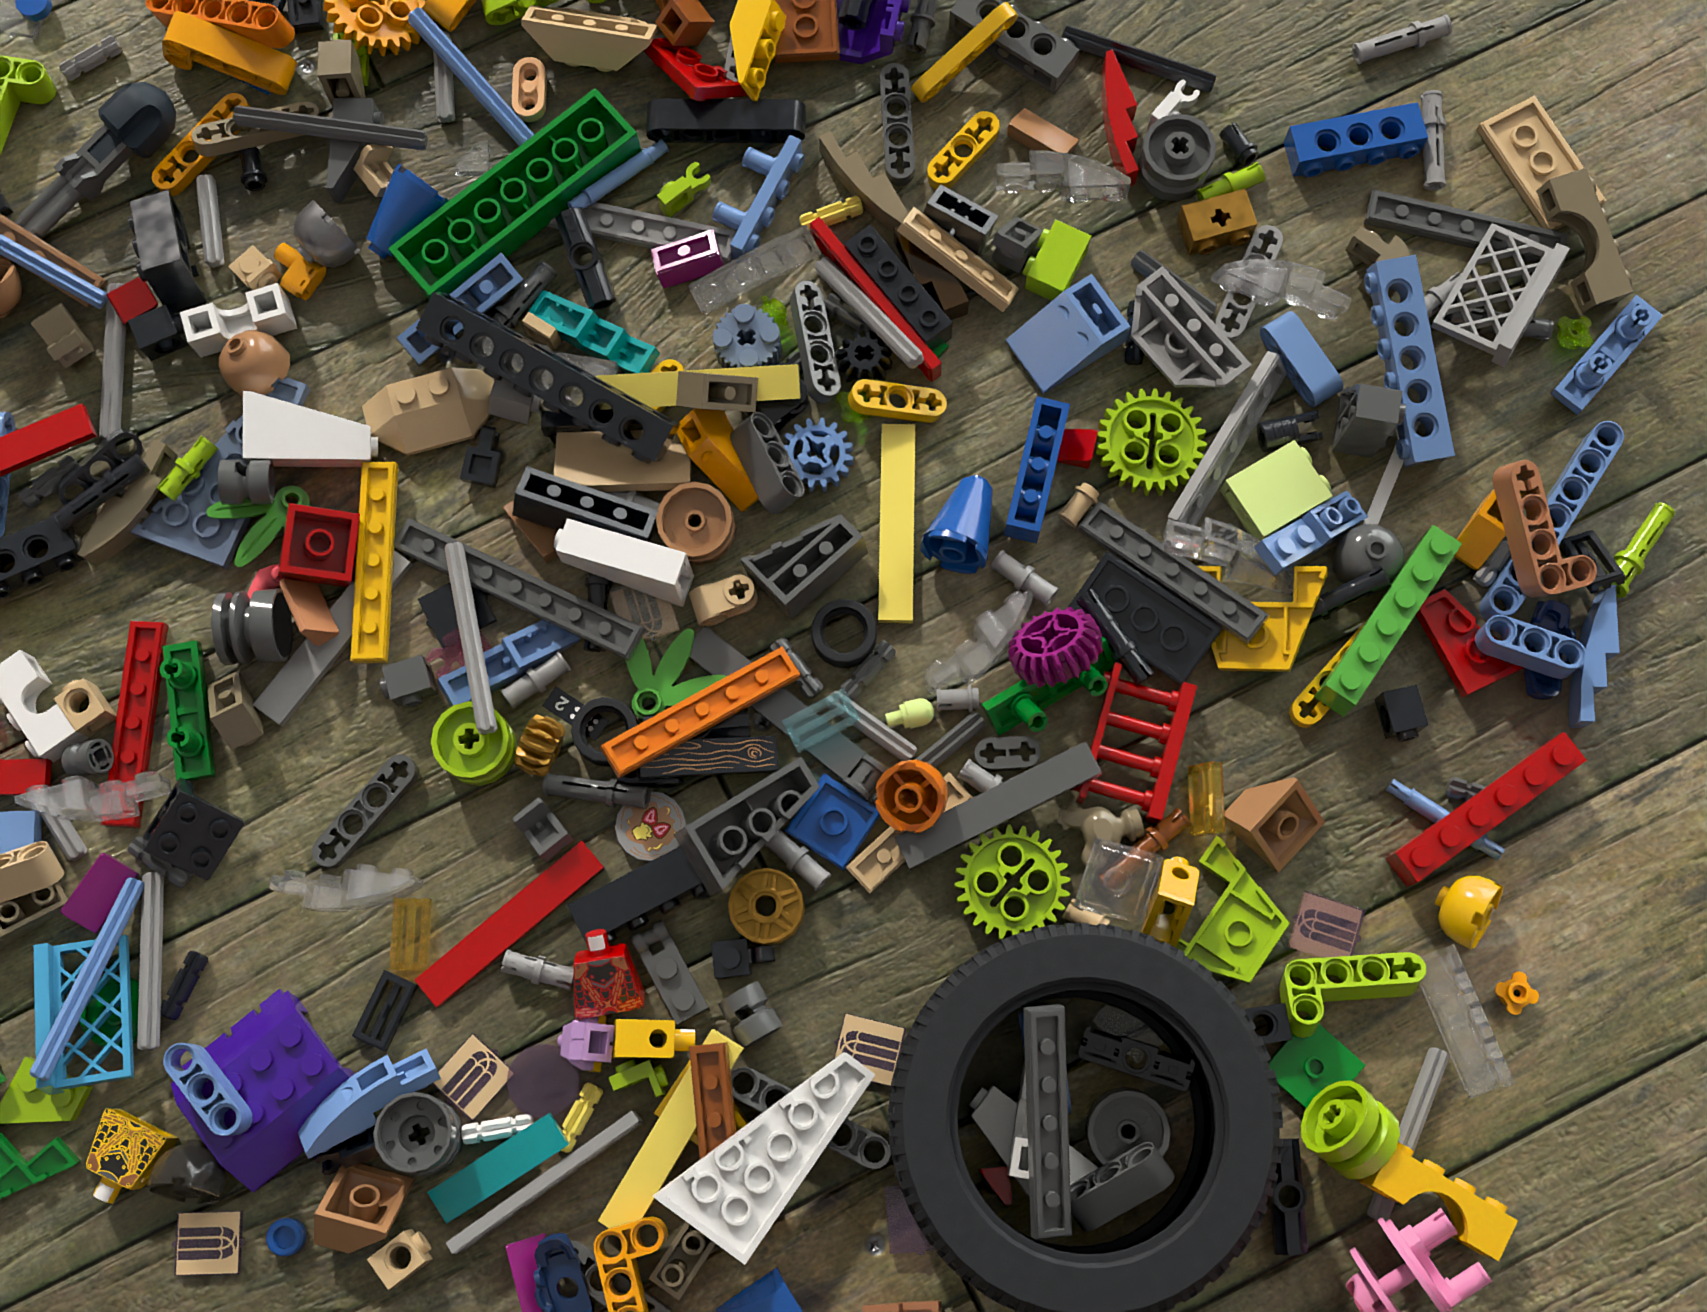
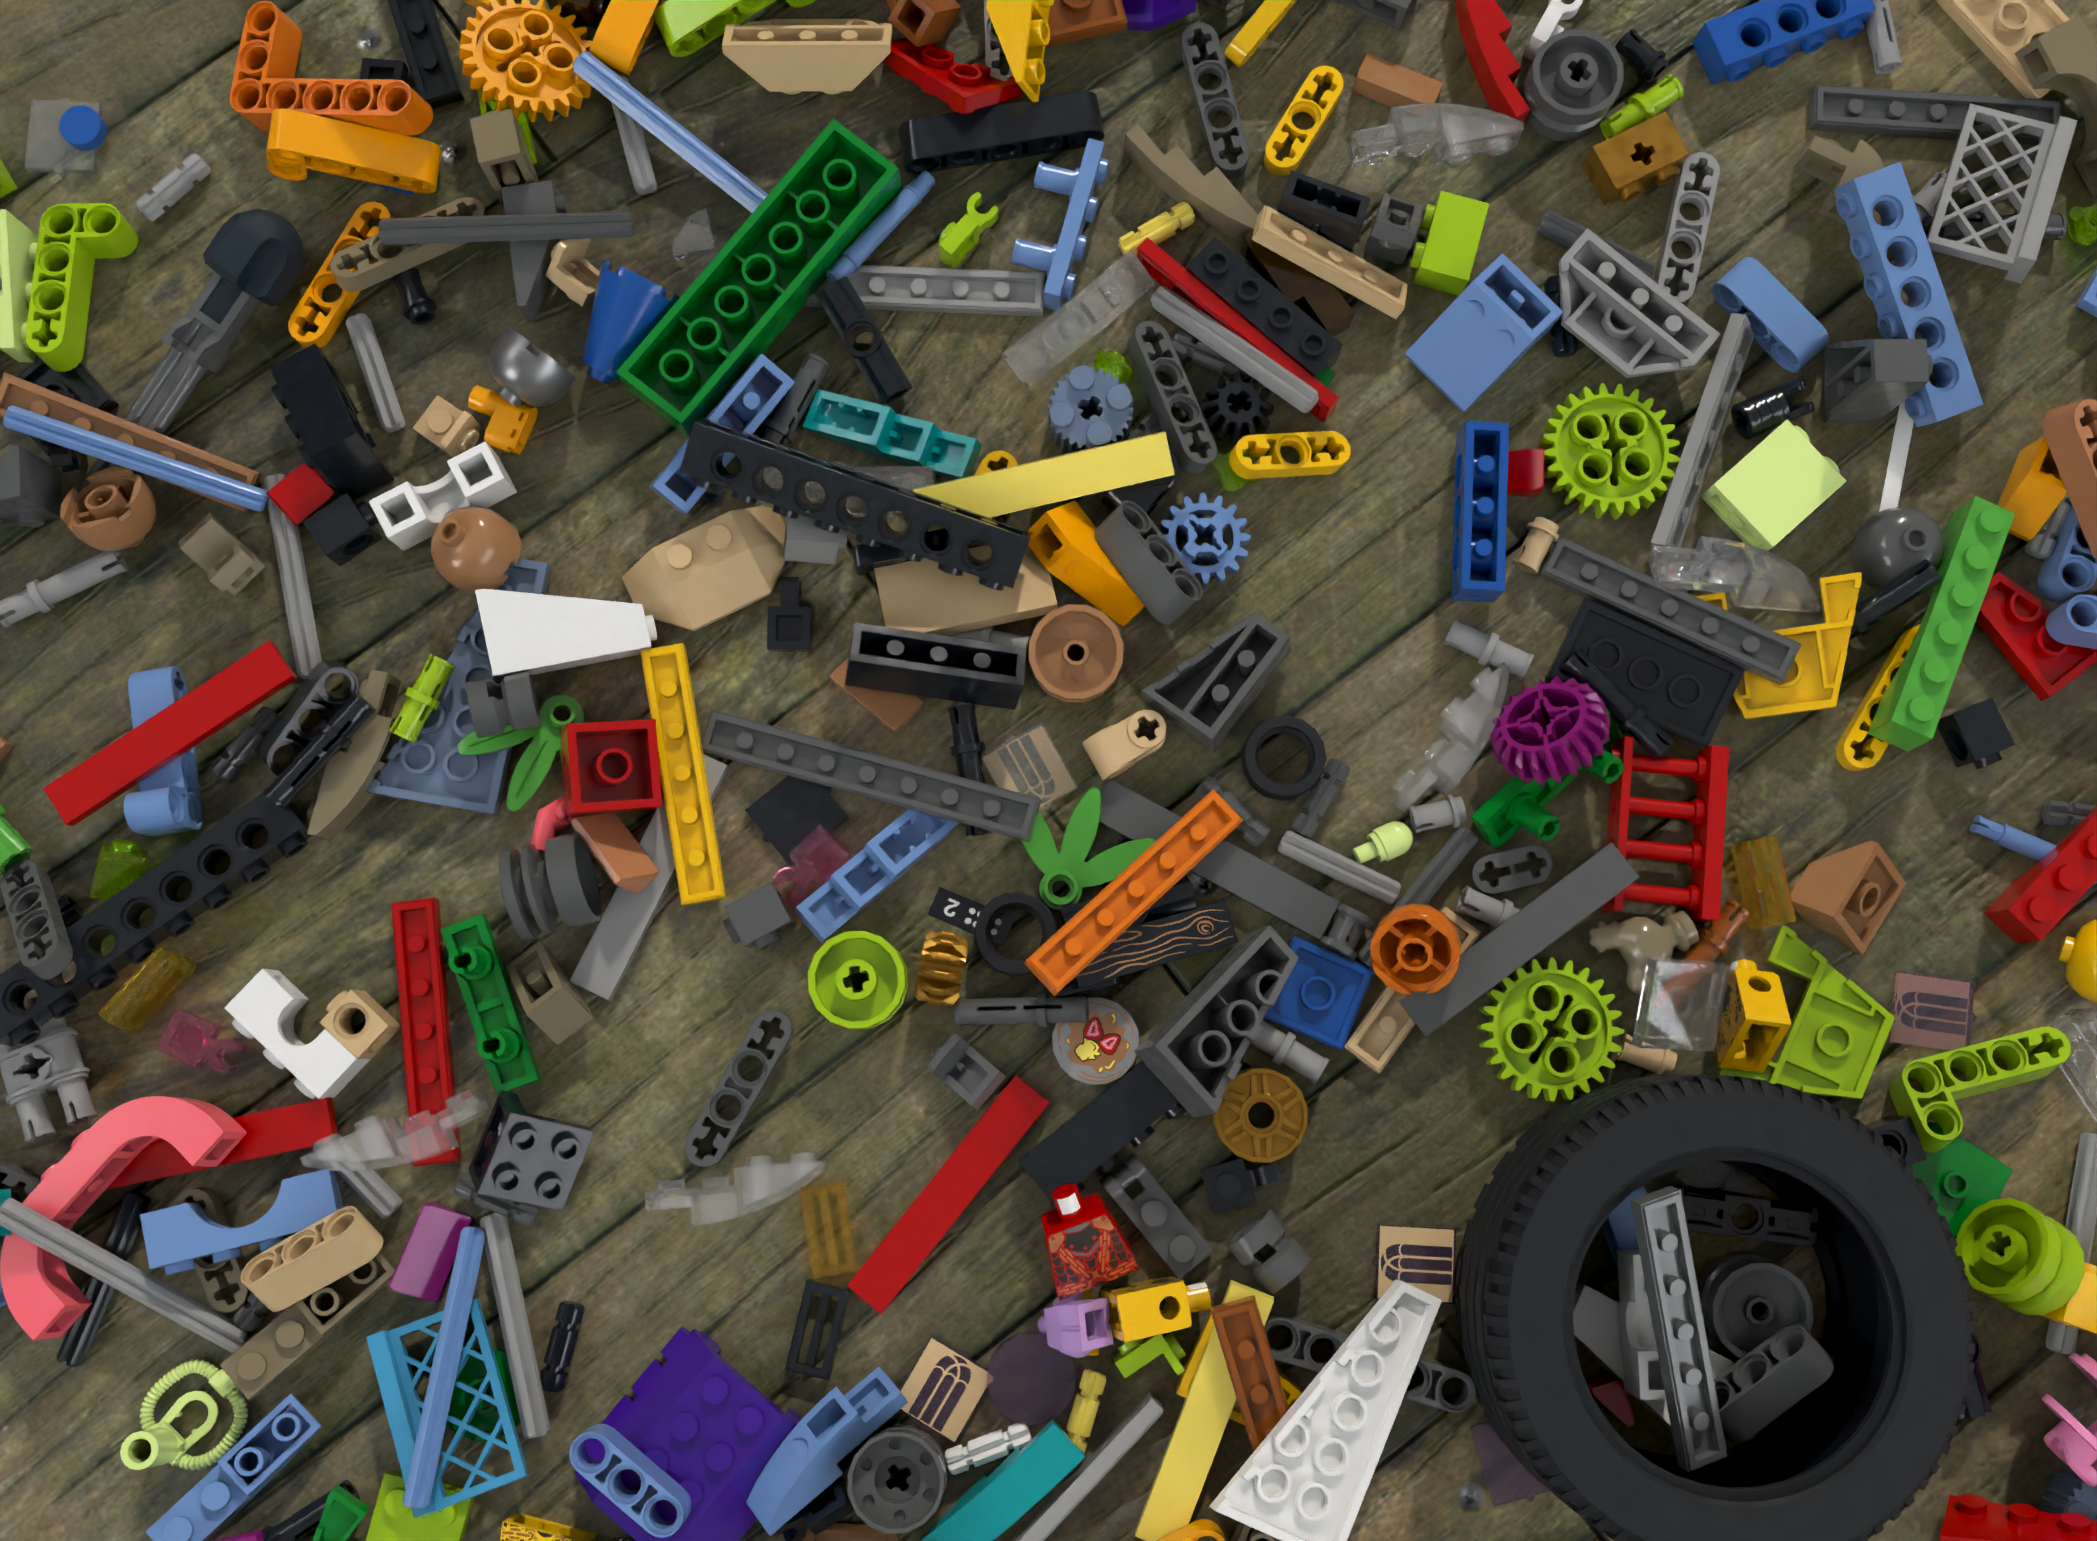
camera: 15 degrees left, 5 degrees up
dark grey wheel [61,739,114,778] -> none
light grey axle [444,542,497,735] -> none
light grey pin [501,652,571,709] -> none
light grey pin [501,950,574,991] -> none
light nougat plate [512,57,547,122] -> none
tan tile [522,312,561,350] -> none
white slope [554,519,694,607] -> none
magenta slope [651,229,725,288] -> none
dark tan slope [676,371,758,412] -> none
clear light blue tile [782,688,861,753] -> none
light yellow tile [878,424,915,623] -> none
blue cone [920,475,993,574] -> none
clear slope [1211,259,1352,320] -> none
medium blue slope [1254,491,1368,575] -> none

